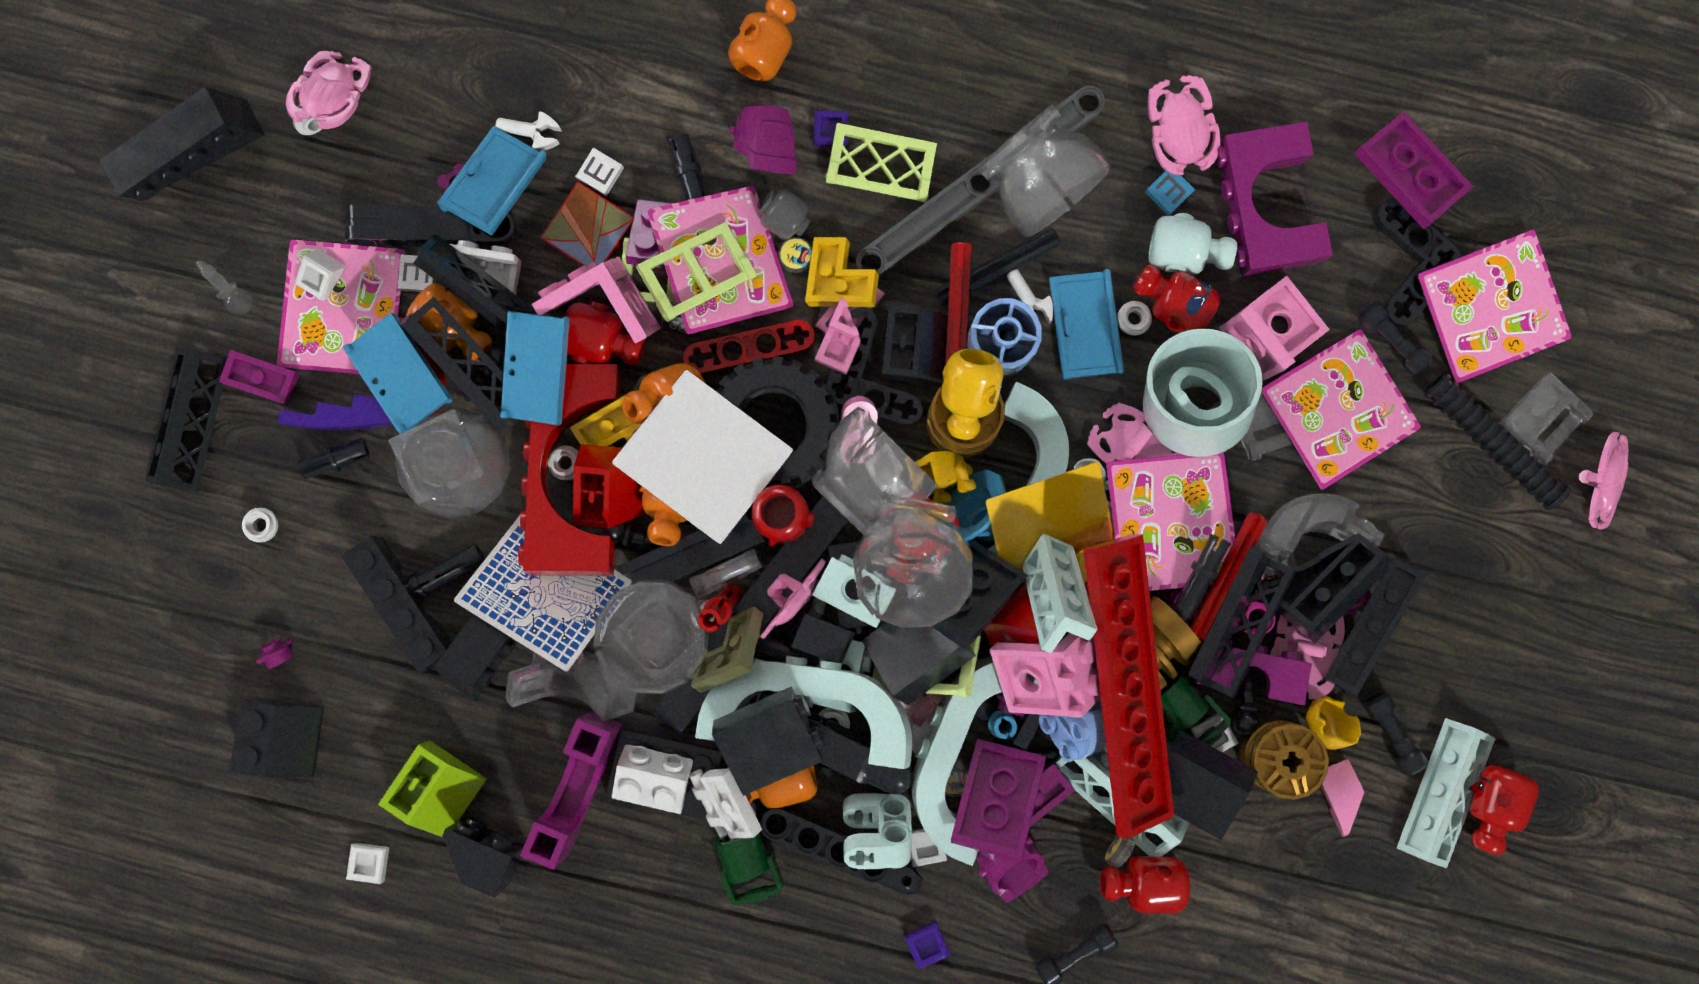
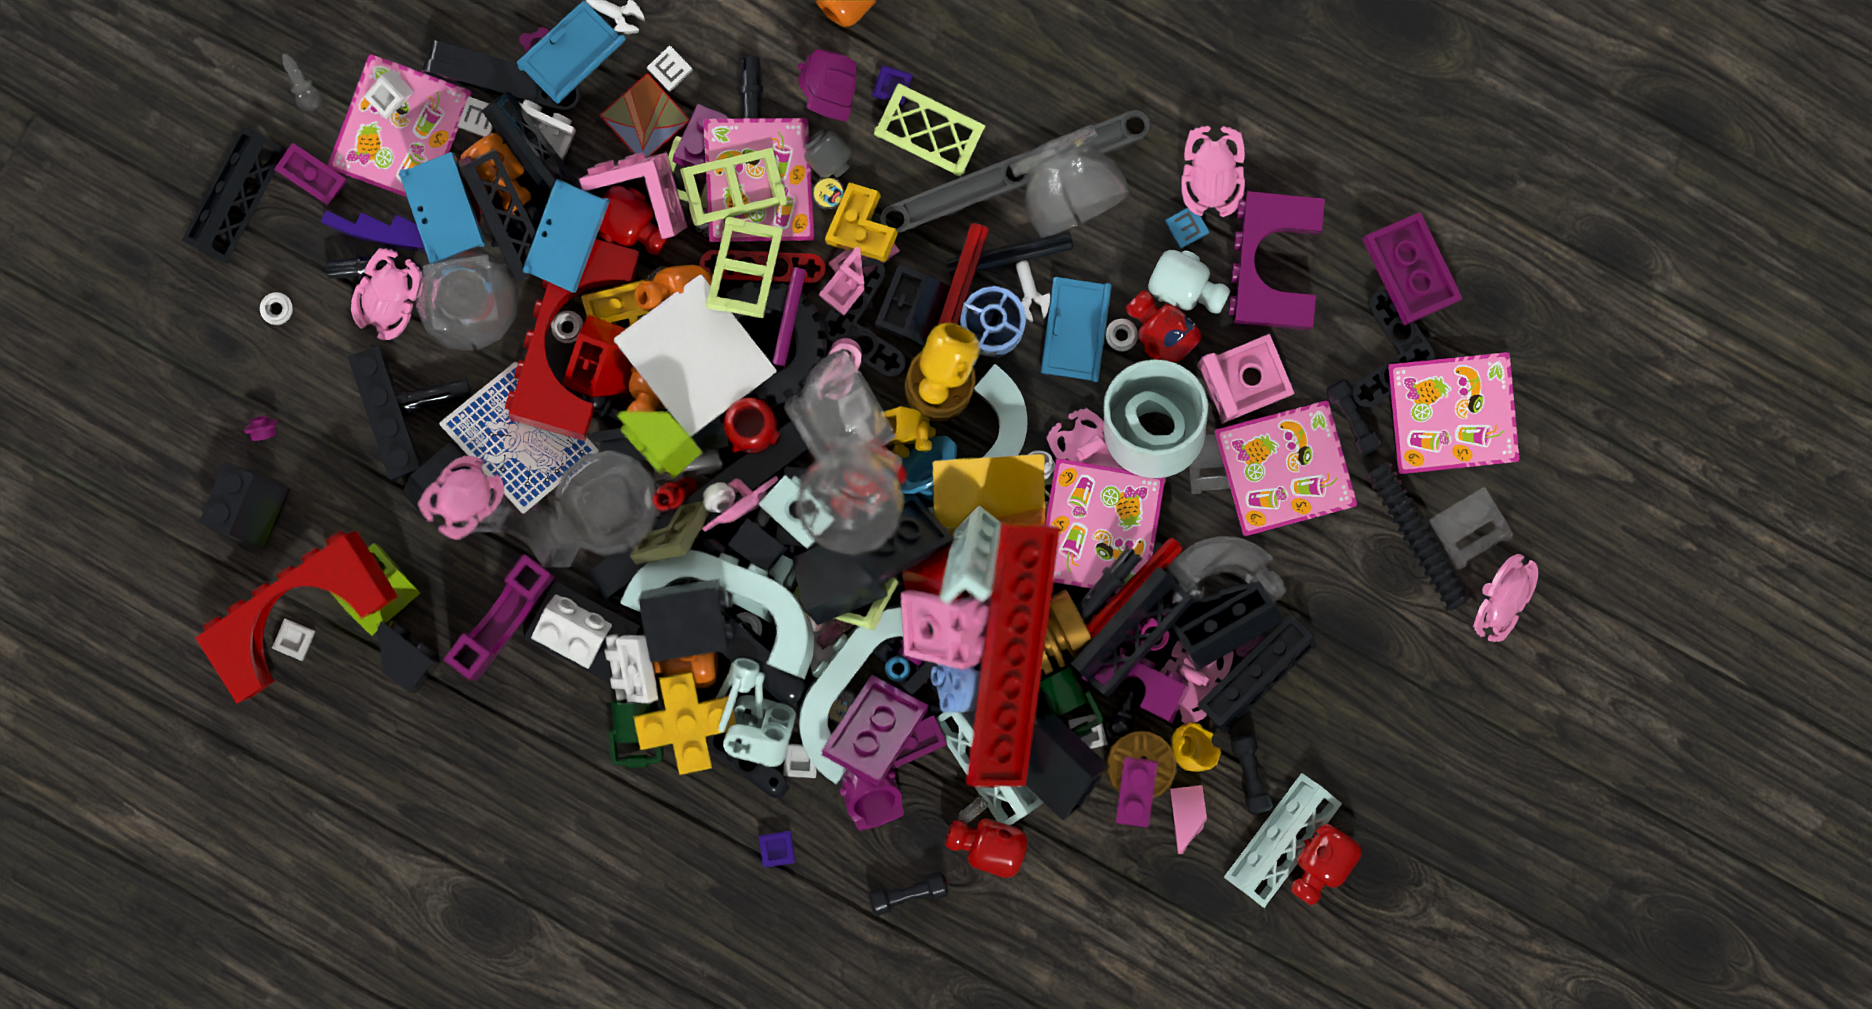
camera: 10 degrees right, 0 degrees up
none -> red arch [195,530,399,704]
none -> bright pink shield [351,248,422,340]
none -> bright pink shield [418,456,504,540]
none -> lime slope [618,411,702,479]
none -> yellow plate [634,671,736,775]
none -> white plate [703,482,736,512]
none -> yellowish green window [705,217,783,318]
none -> light aqua plant [716,658,765,732]
none -> magenta bar [772,268,806,366]
none -> magenta plate [1116,756,1158,827]

